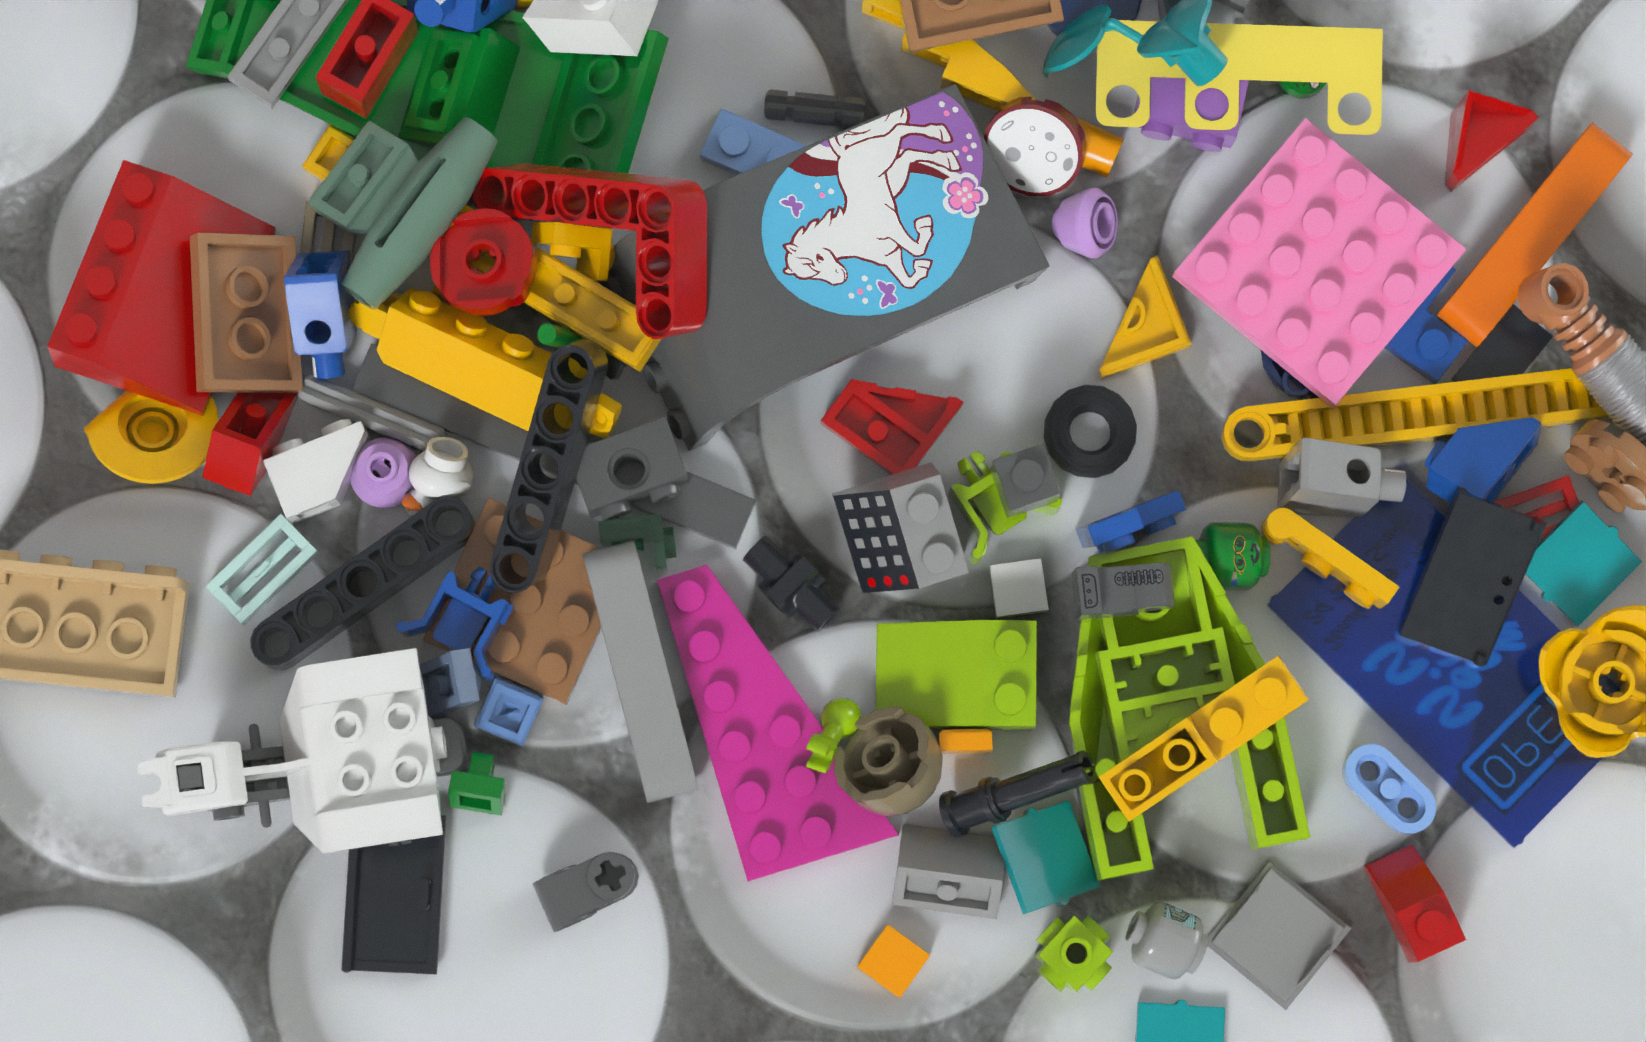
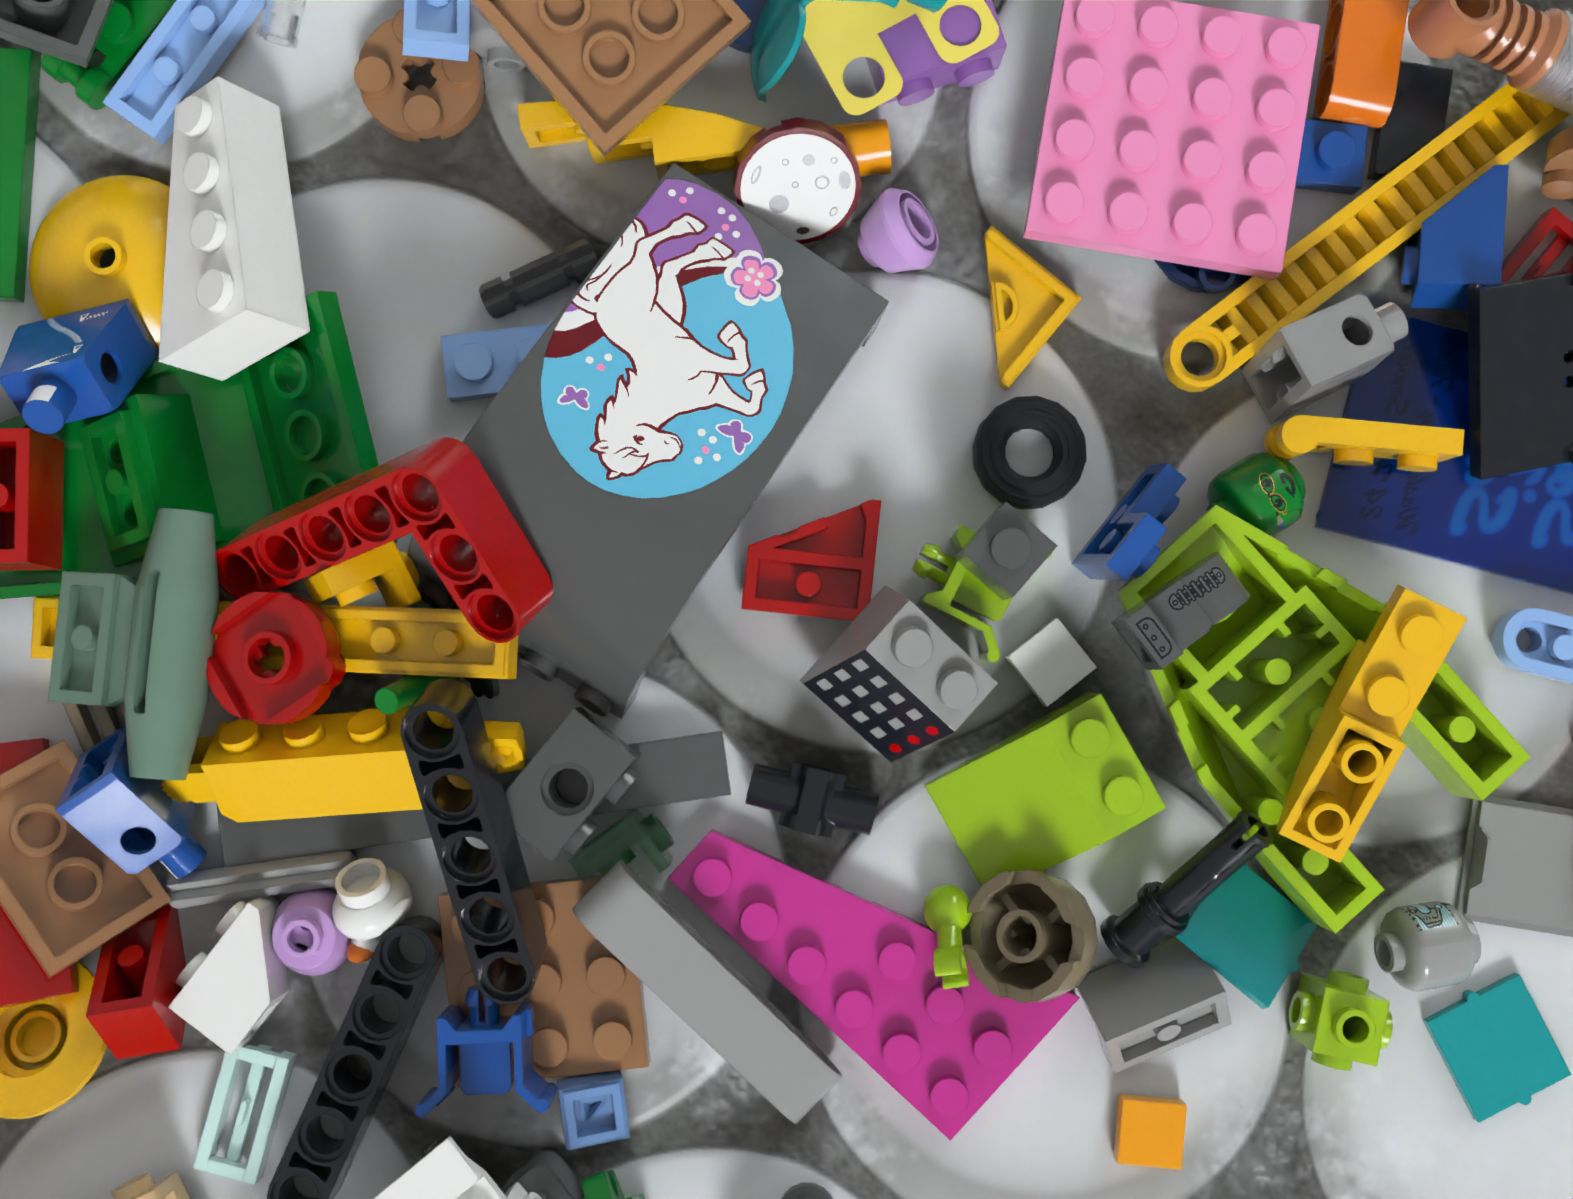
camera: 30 degrees left, 5 degrees up
sand blue plate [420,648,481,718] -> none
light orange tile [937,729,993,754] -> none

